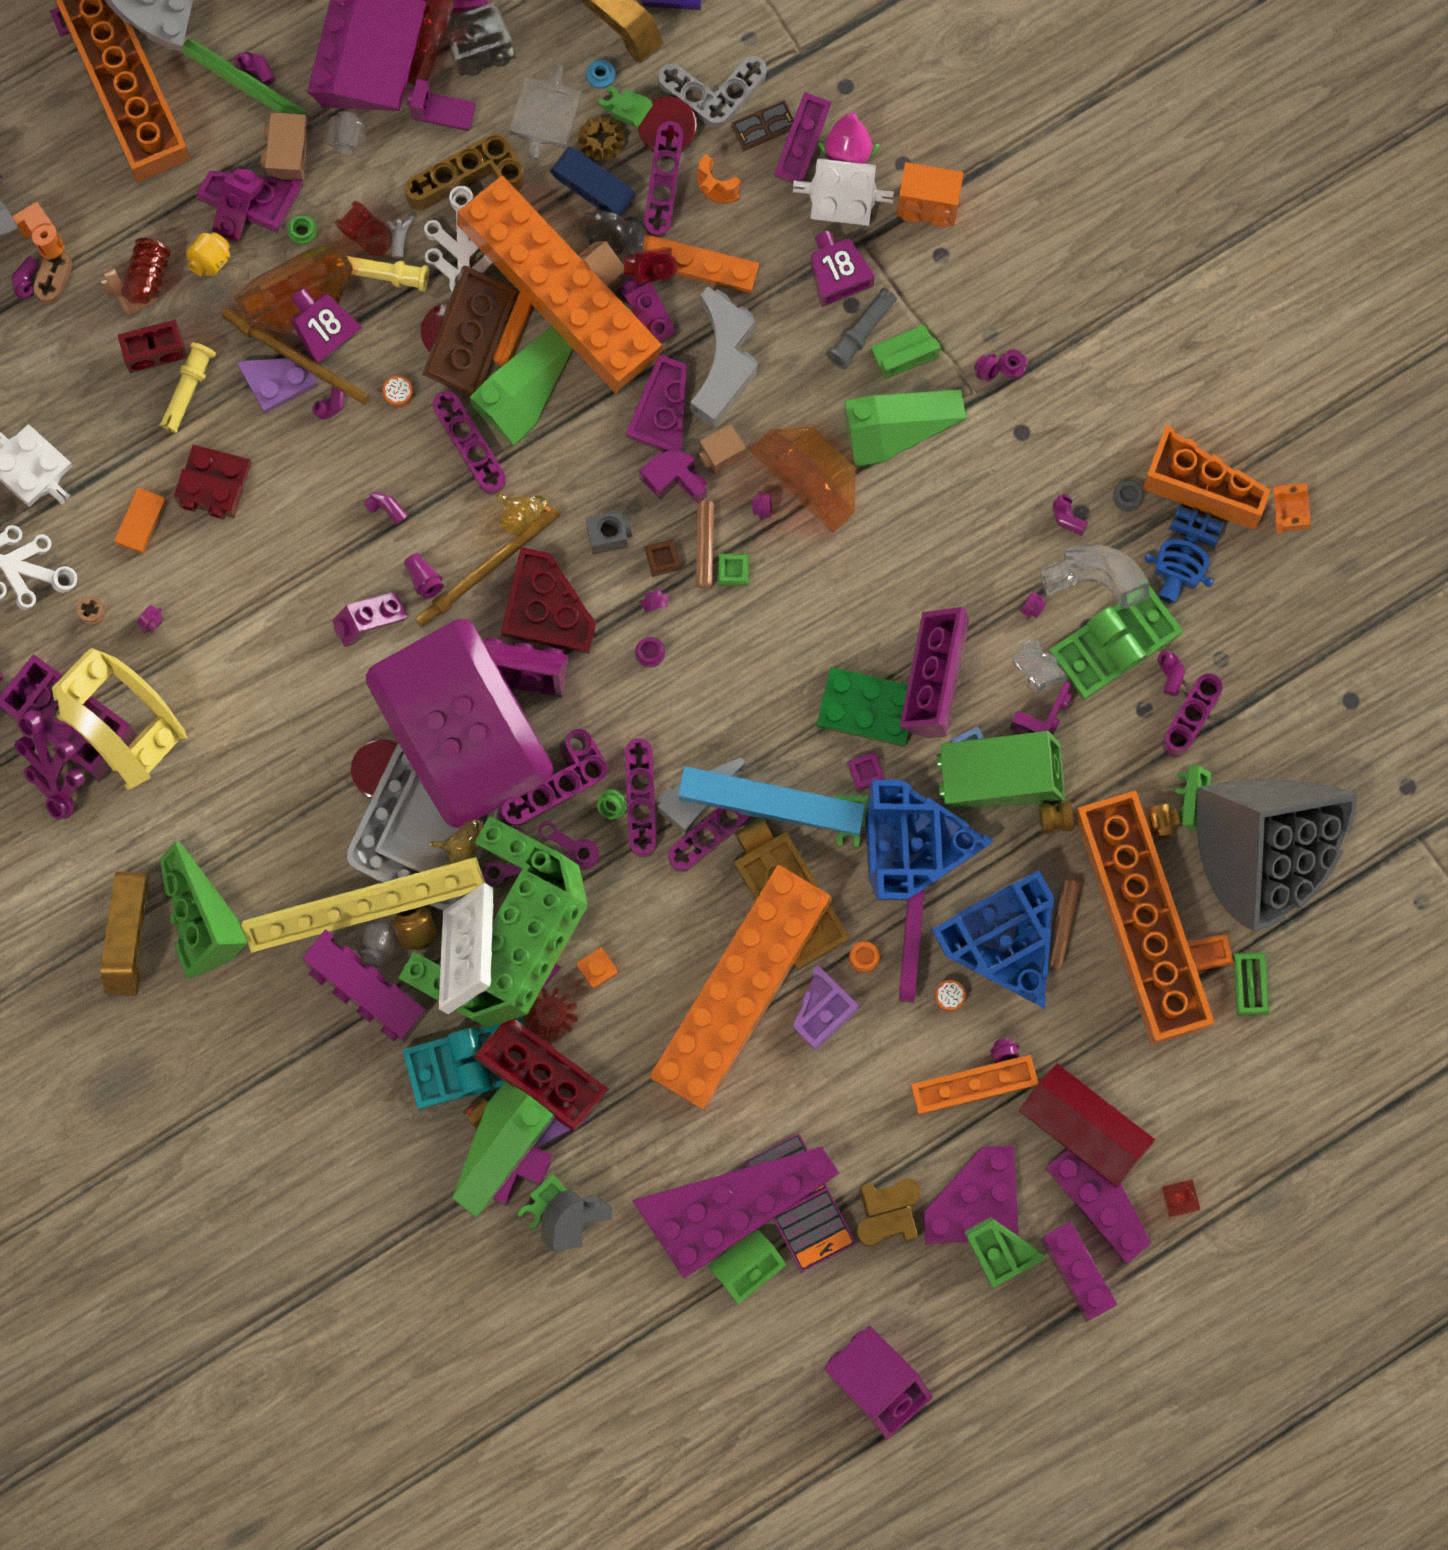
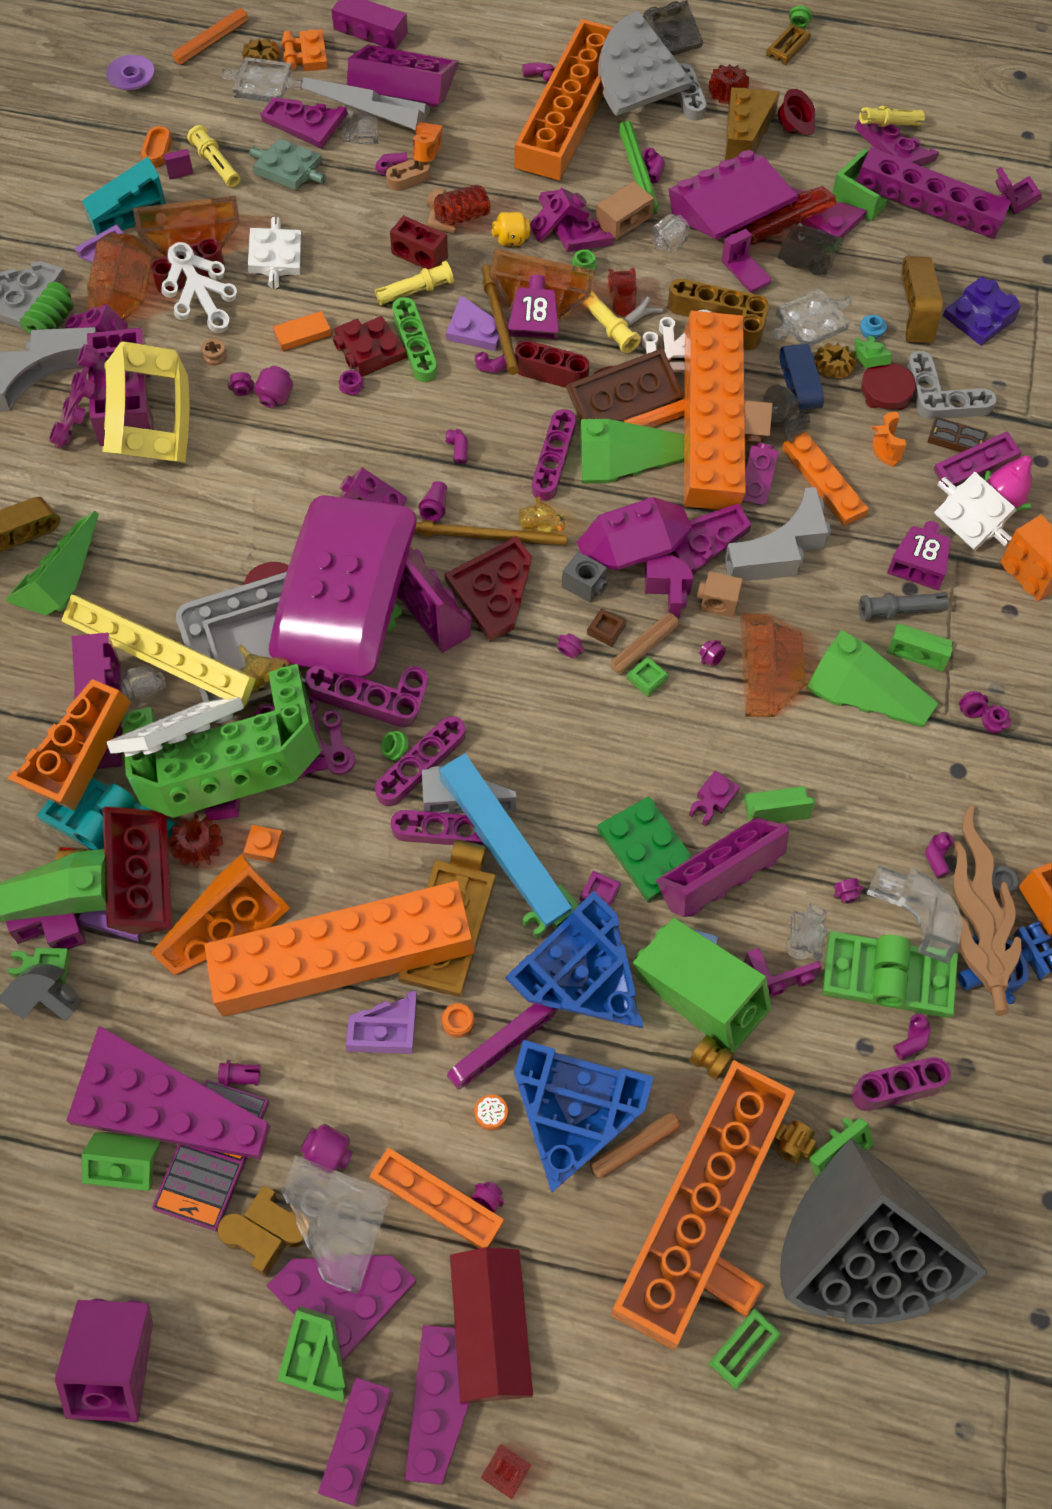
camera: 45 degrees right, 15 degrees down
tile [383,376,413,408] -> none
pearl gold head [393,906,437,951] -> none
dark red hips [624,247,677,284] -> none
magenta plate [635,637,665,668] -> none
magenta beam [644,121,683,237] -> none
none -> orange wedge [7,679,132,811]
none -> orange wedge [151,854,290,975]
none -> magenta pin [218,1060,261,1086]
none -> magenta head [254,366,293,408]
none -> clear plate [281,1155,392,1294]
none -> magenta head [300,1124,353,1176]
none -> magenta plate [339,370,365,395]
none -> bright green beam [392,297,437,382]
none -> dark red beam [515,341,590,388]
none -> magenta arm [522,62,555,82]
none -> magenta wedge [577,497,692,570]
none -> magenta plate [689,770,740,826]
none -> bright green panel [744,786,815,823]
none -> medium nougat piece [952,805,1021,1016]

